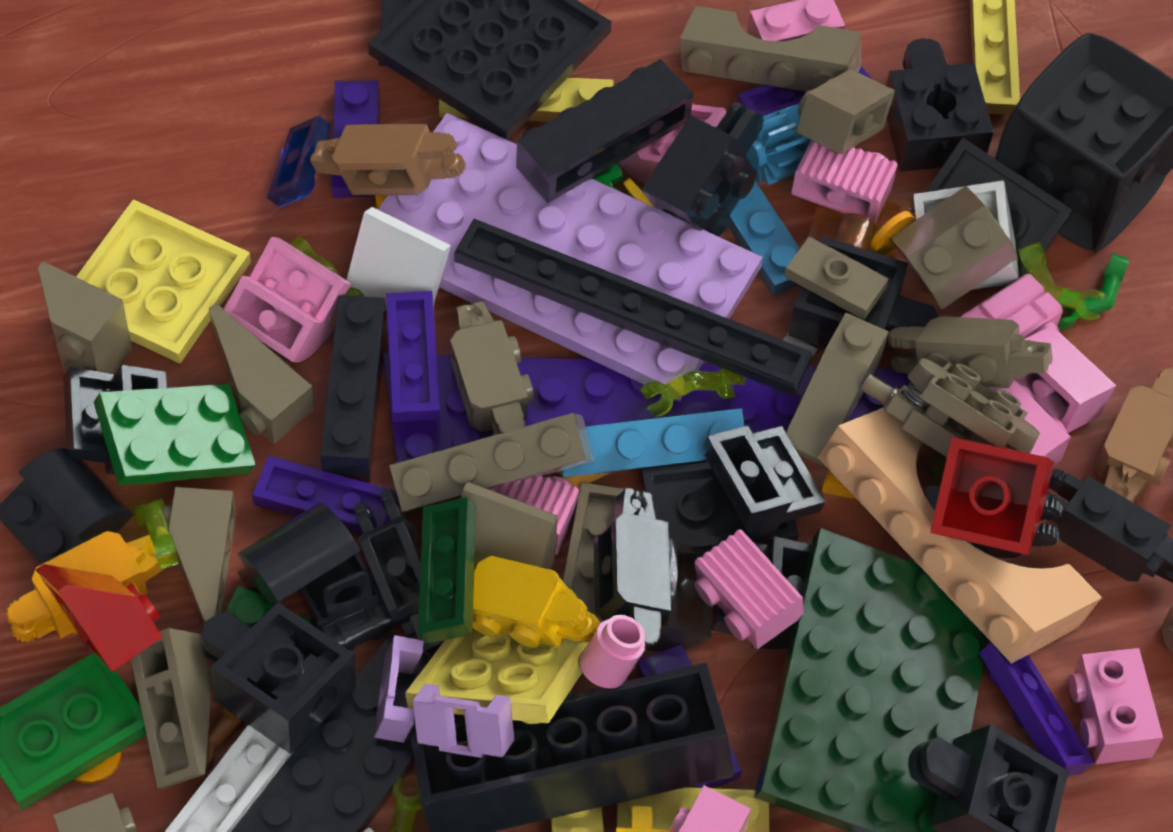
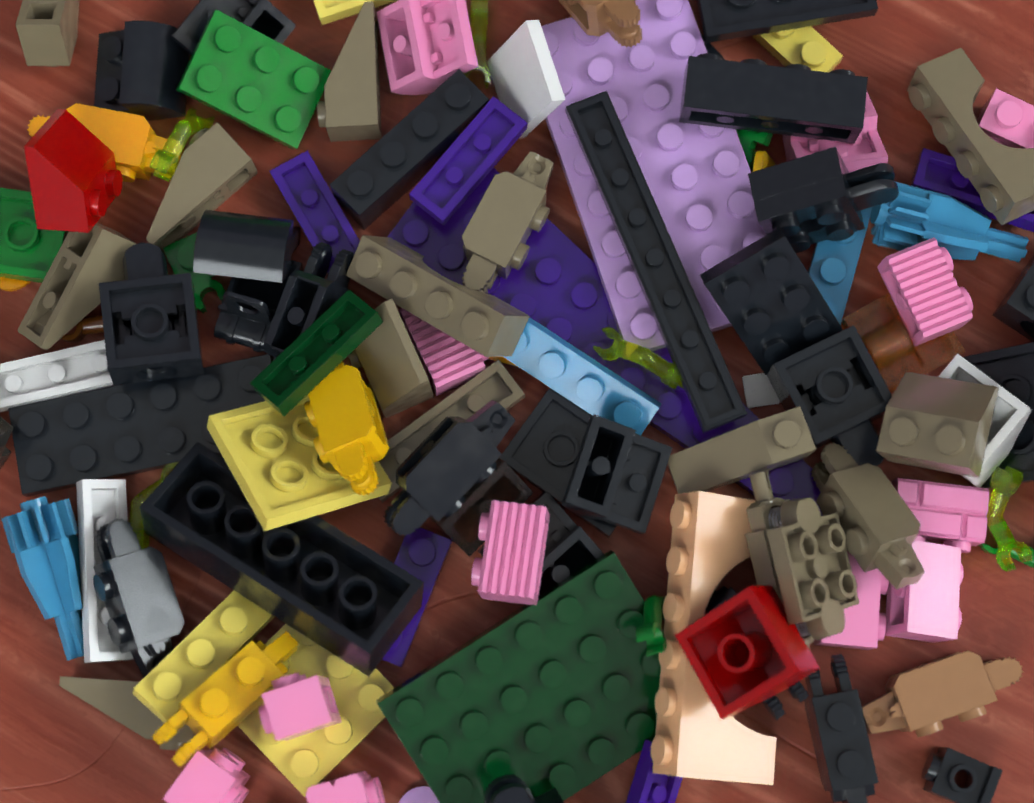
camera: 50 degrees right, 20 degrees up
lavender piece [374,635,424,743] -> none
lavender piece [413,684,514,758] -> none
bright pink brick [580,615,645,688] -> none
dark tan plate [784,236,889,320] -> none
dark tan brick [796,69,895,155] -> none
light orange wheel [870,211,916,255] -> none
none -> green arm [636,595,666,656]
none -> black plate [700,227,843,375]

